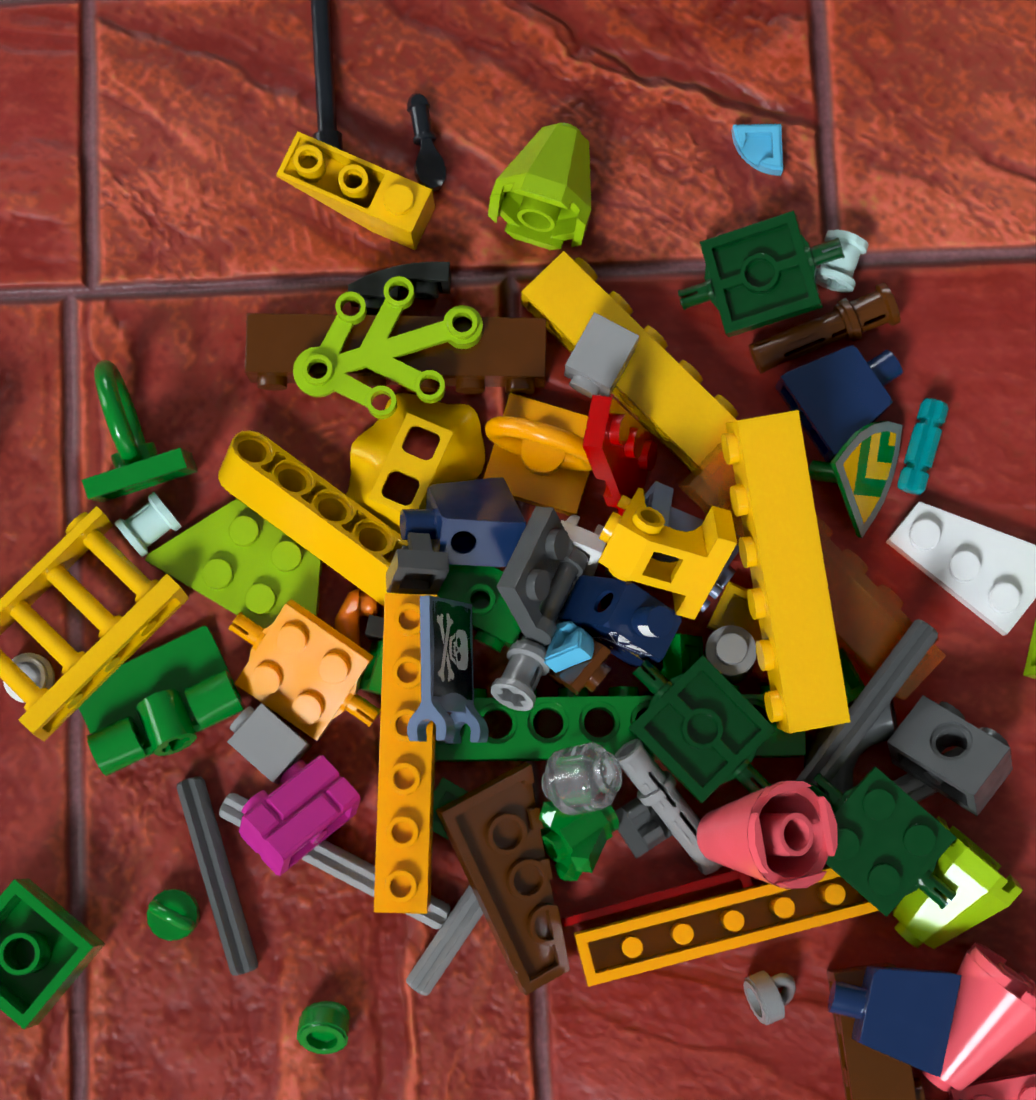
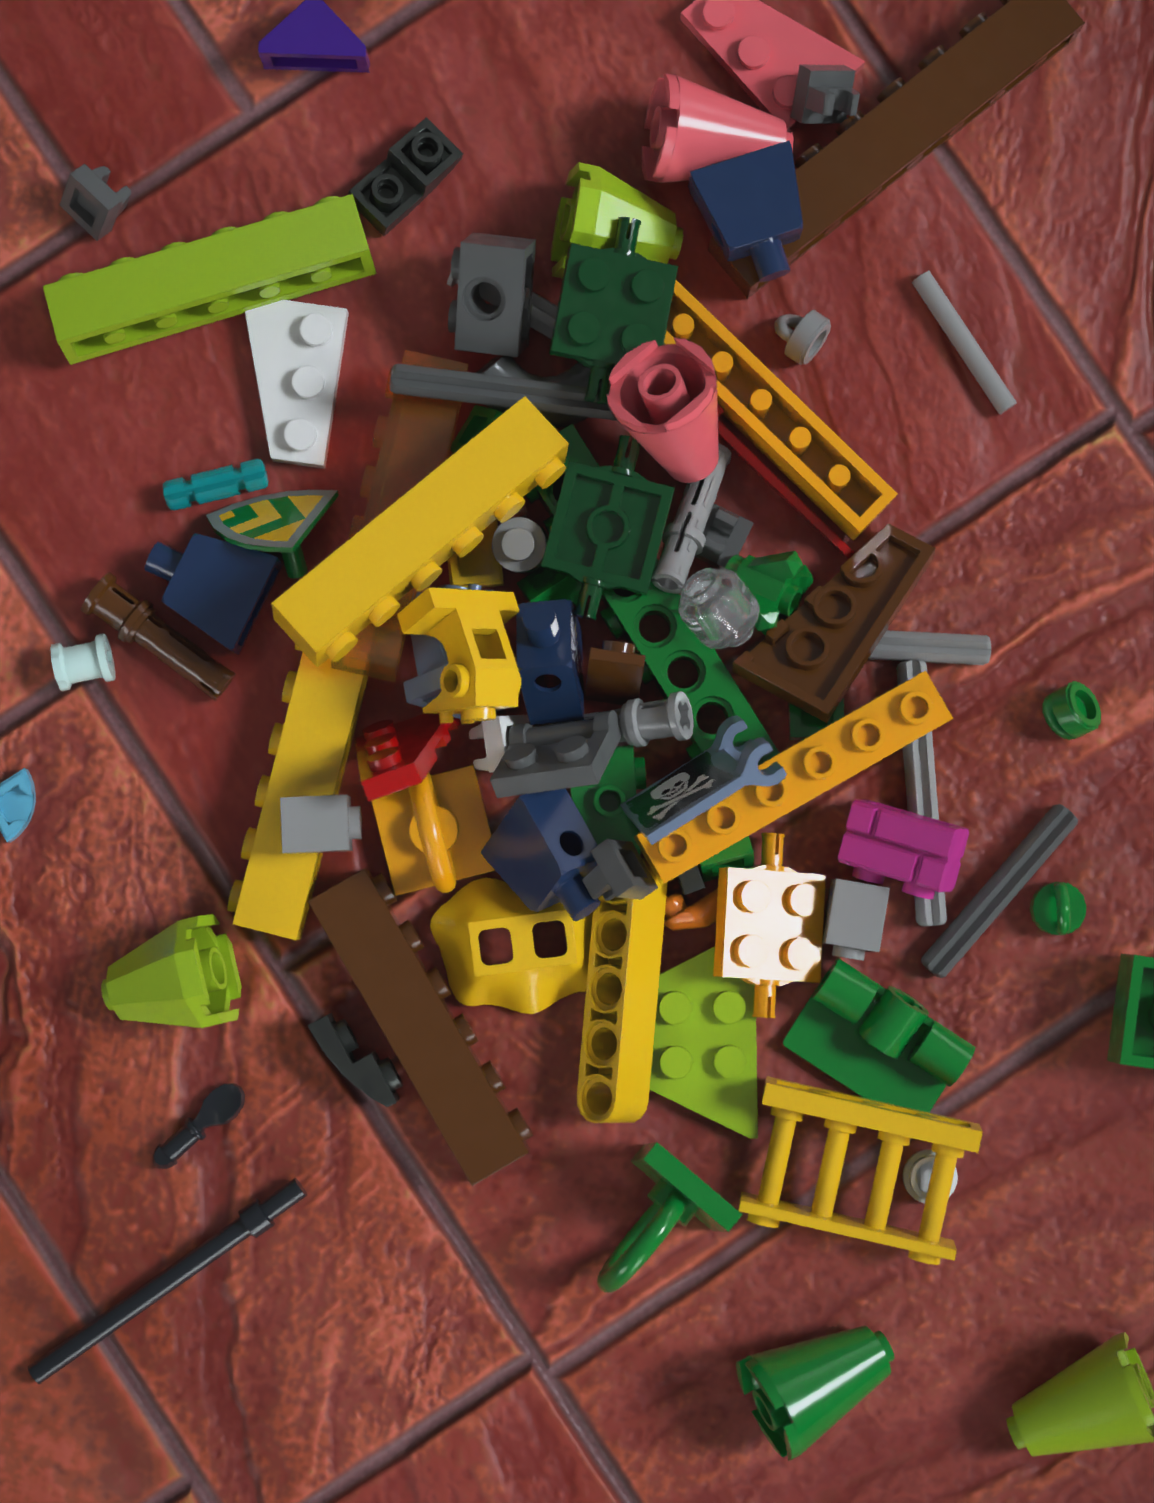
camera: 125 degrees left, 5 degrees up
light aqua bush [115,492,182,557] -> none
yellow slope [276,131,435,250] -> none
lime plant [293,276,483,419] -> none
medium azure tile [544,621,594,673] -> none
dark green plate [678,211,845,337] -> none

